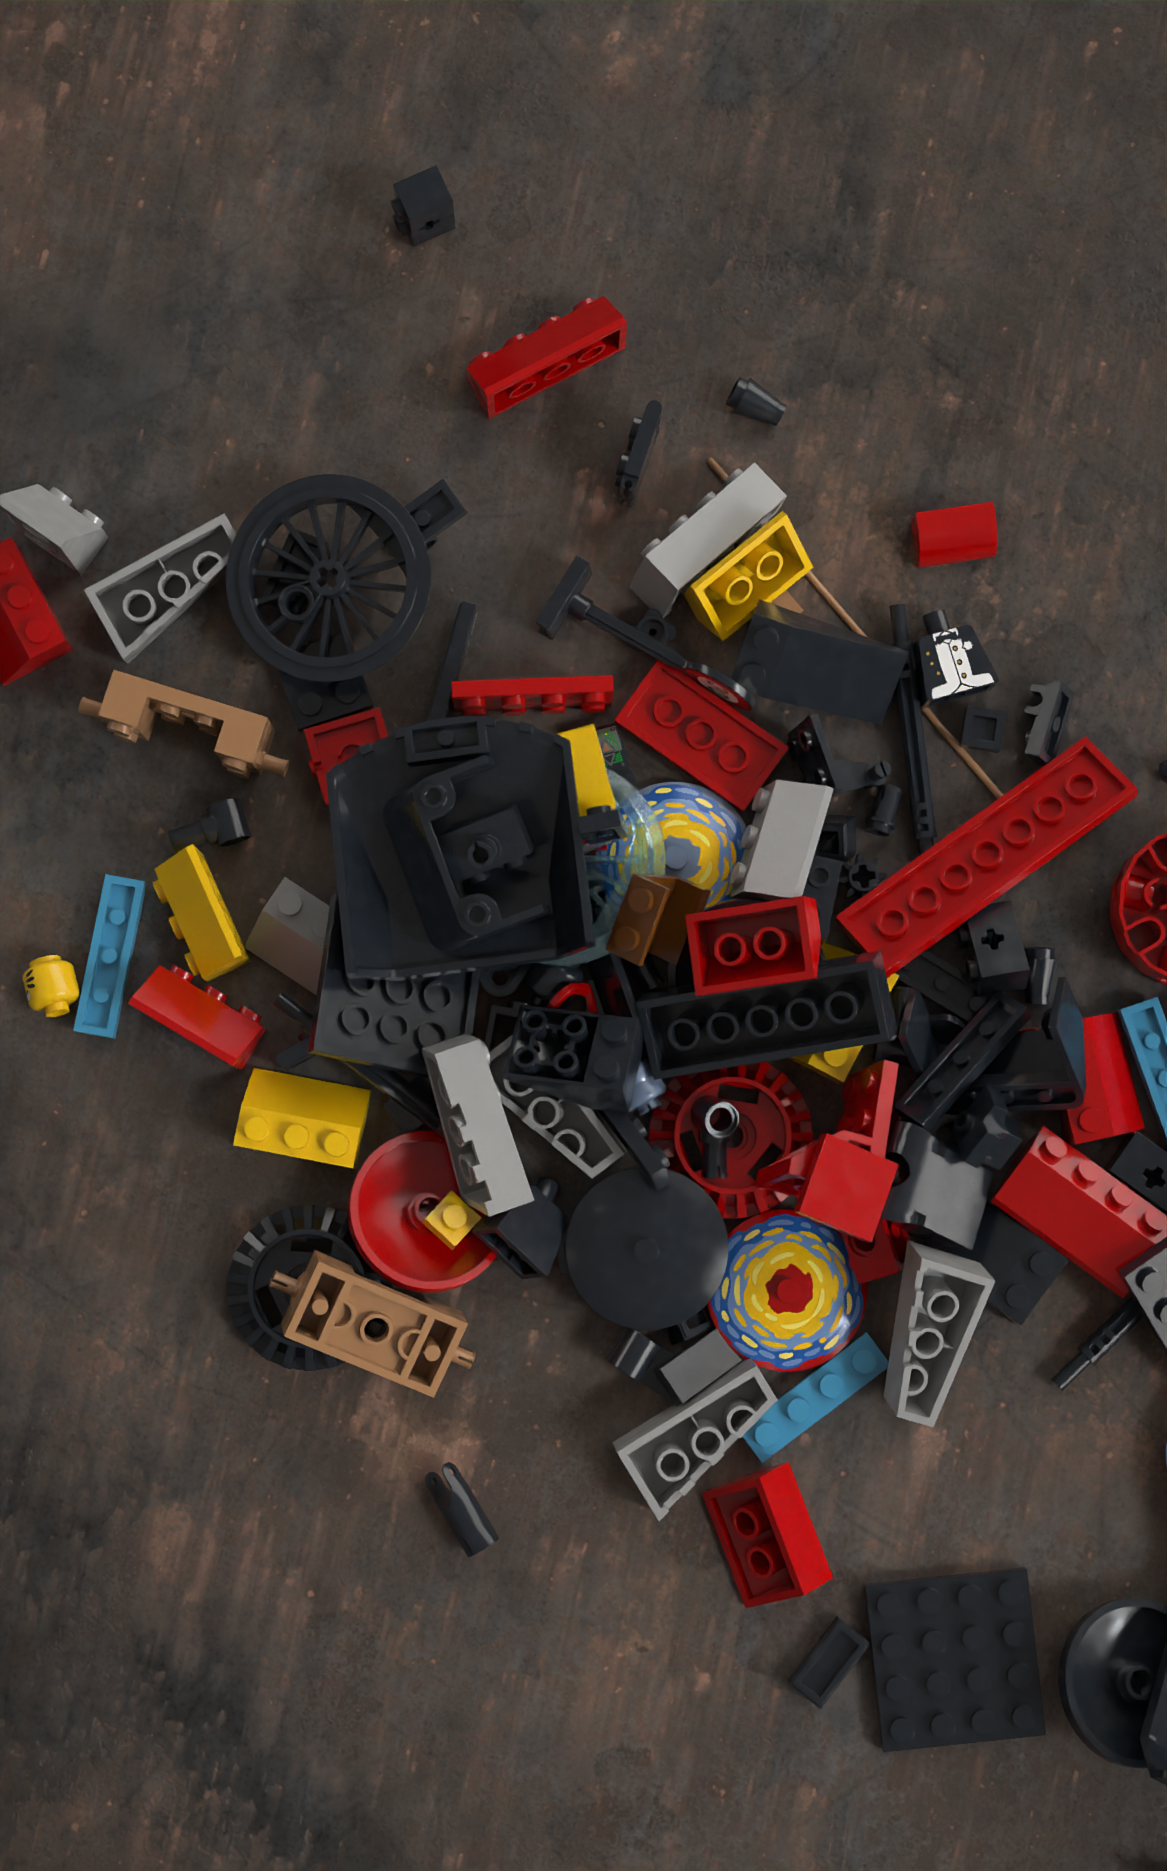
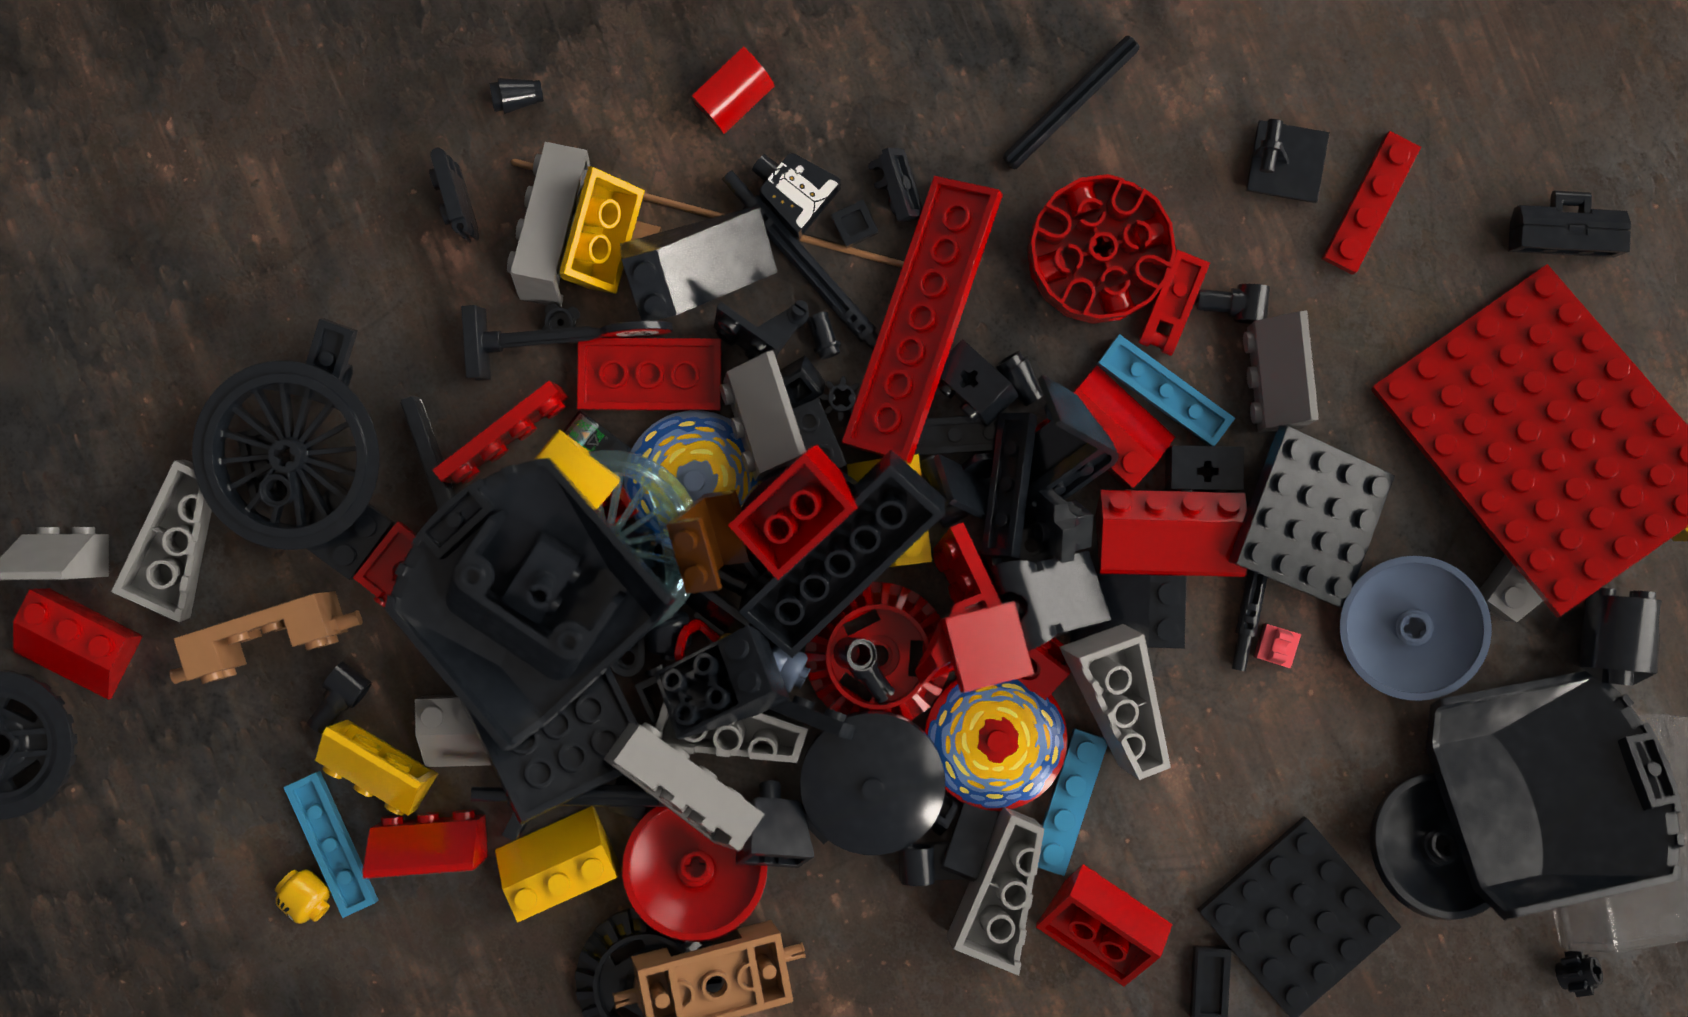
camera: 25 degrees left, 5 degrees up
black brick [390,165,456,247] -> none
yellow plate [422,1190,481,1250] -> none
red slope [466,296,627,419] -> none
black plate [577,805,629,845] -> none
none -> coral tile [1254,623,1301,668]

